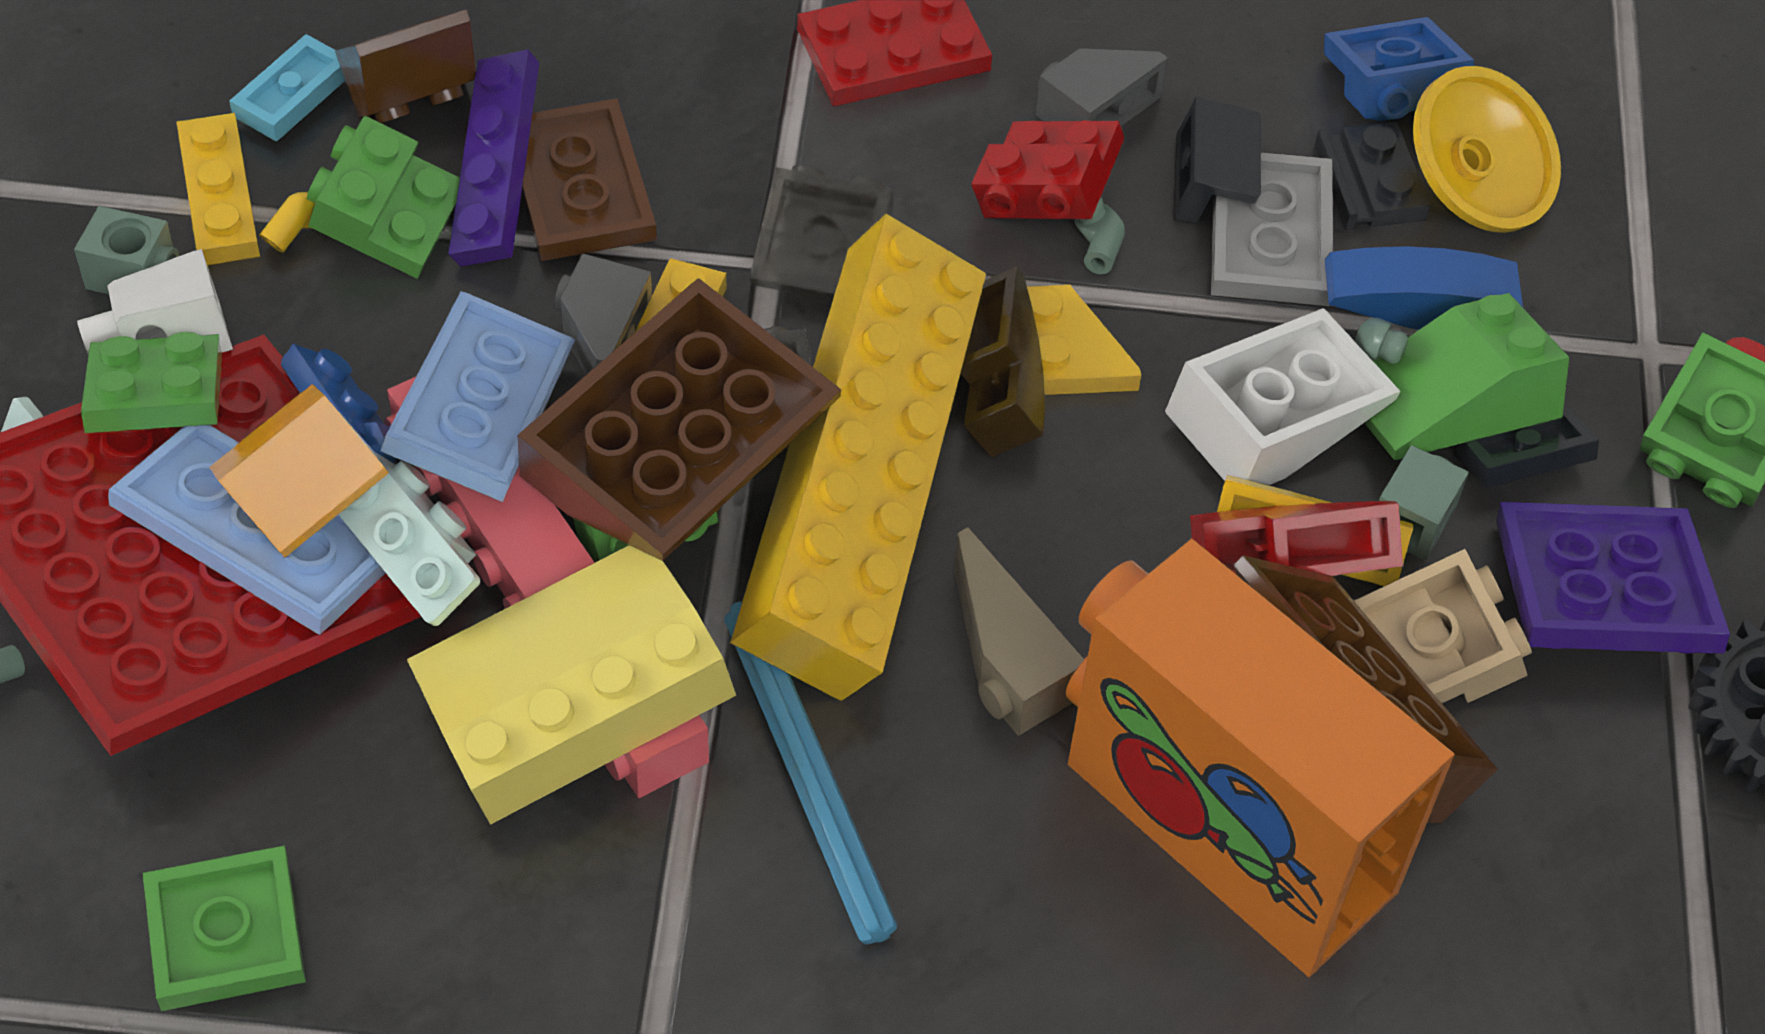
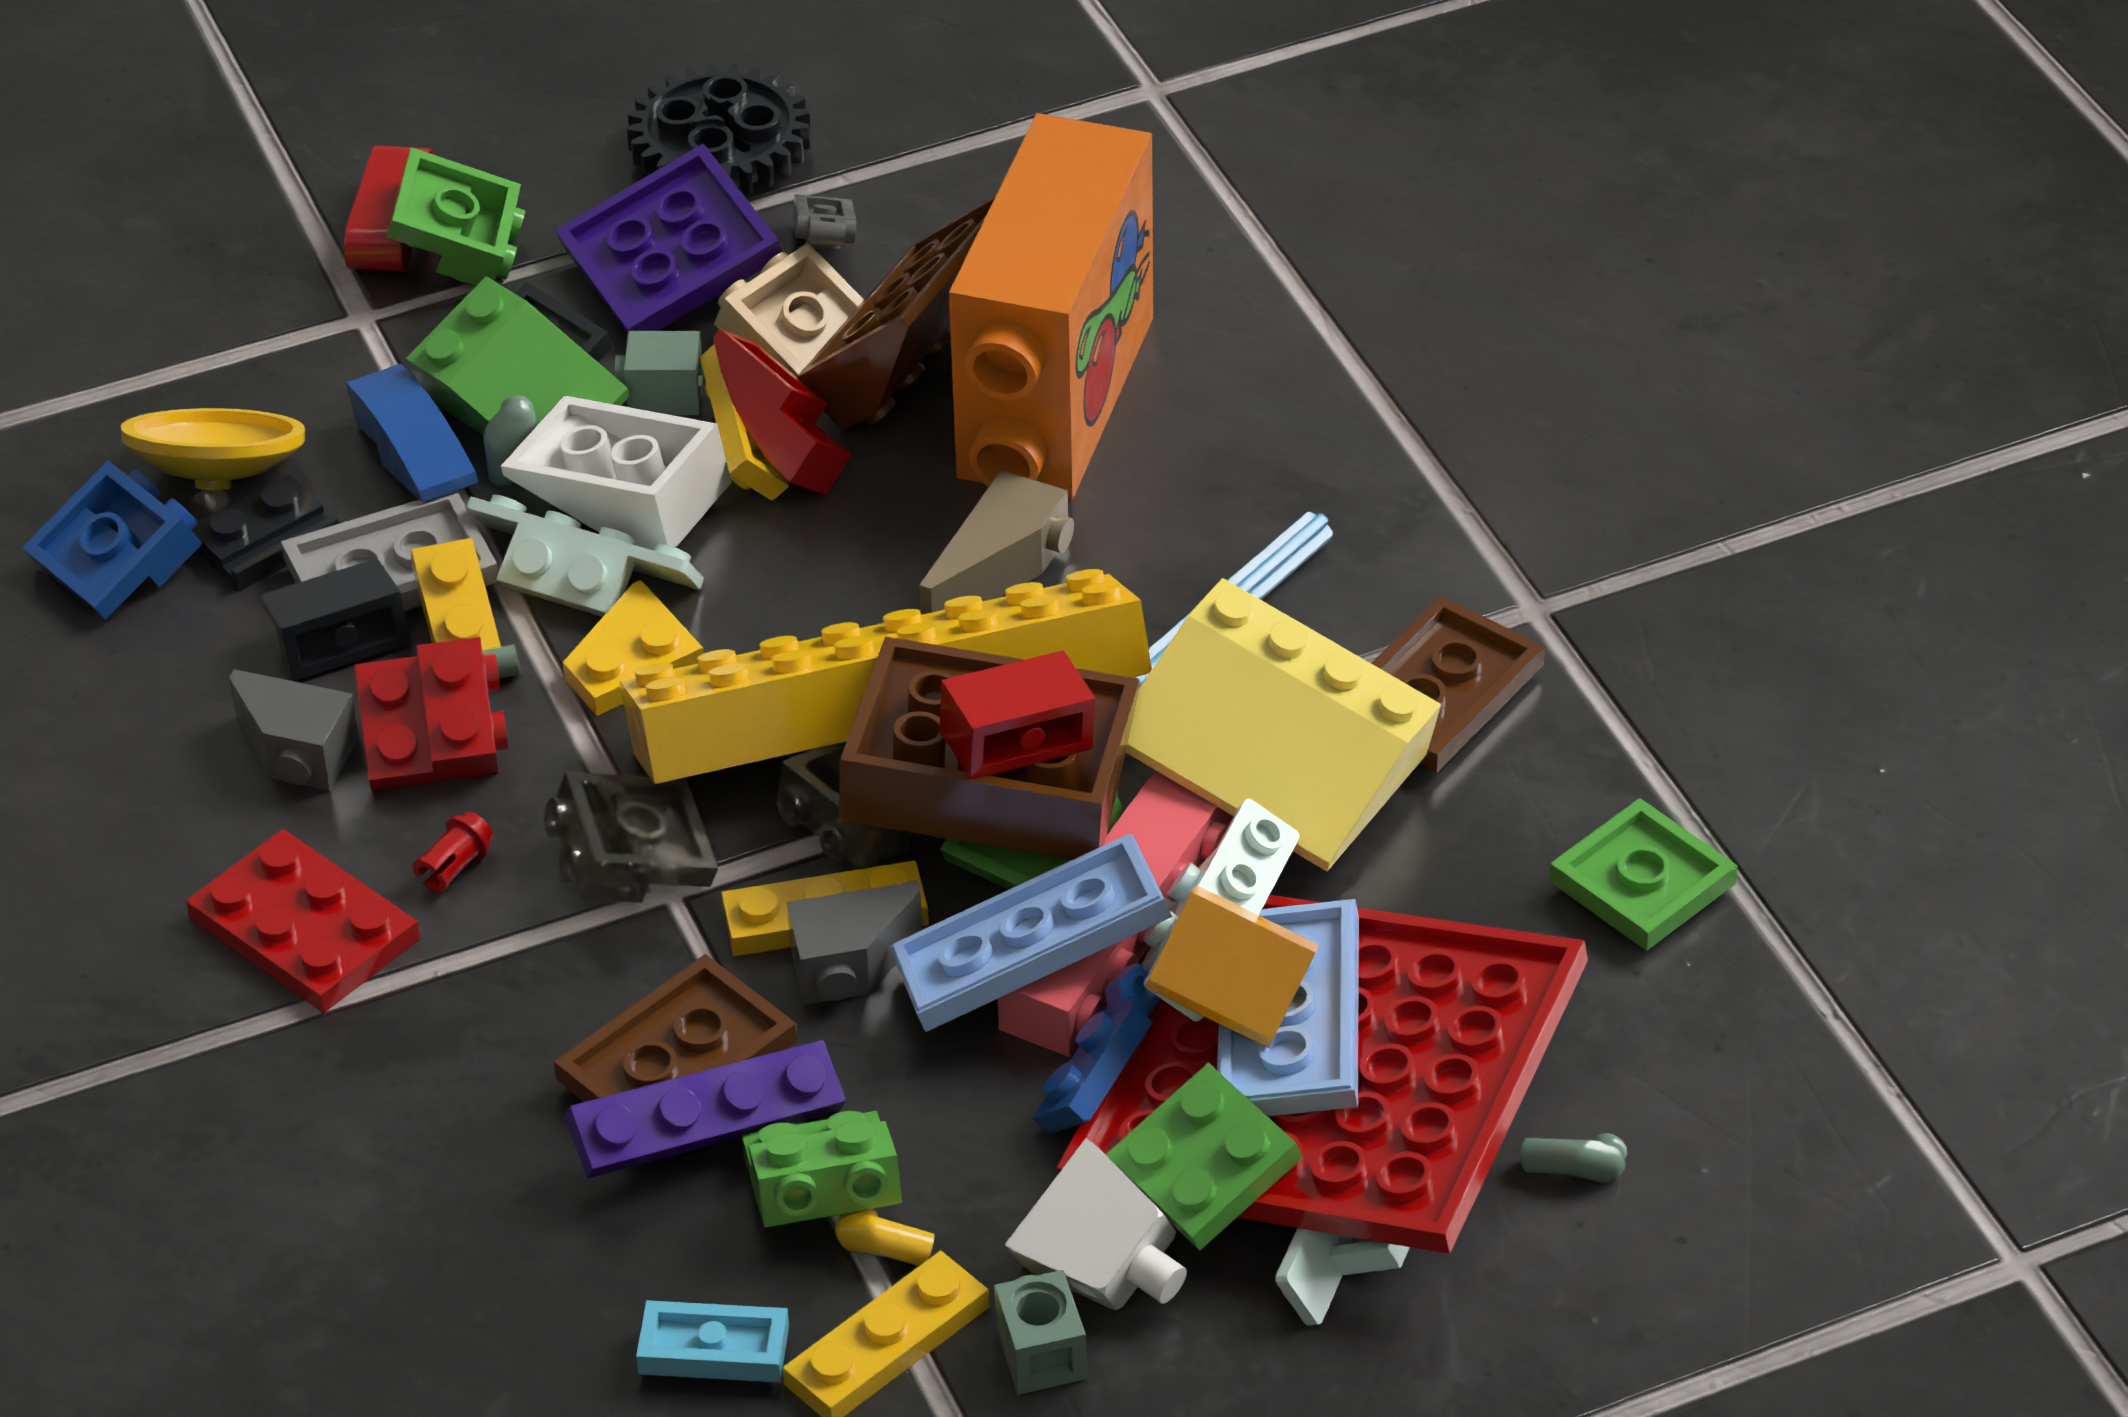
camera: 115 degrees left, 10 degrees down
reddish brown slope [335,9,476,123] -> none
dark brown slope [961,266,1045,458] -> none
none -> yellow plate [410,538,501,650]
none -> red pin [413,812,494,893]
none -> light aqua bracket [466,495,704,617]
none -> dark grey hinge [792,194,857,250]
none -> red brick [939,650,1096,780]
none -> reddish brown plate [1371,595,1545,773]

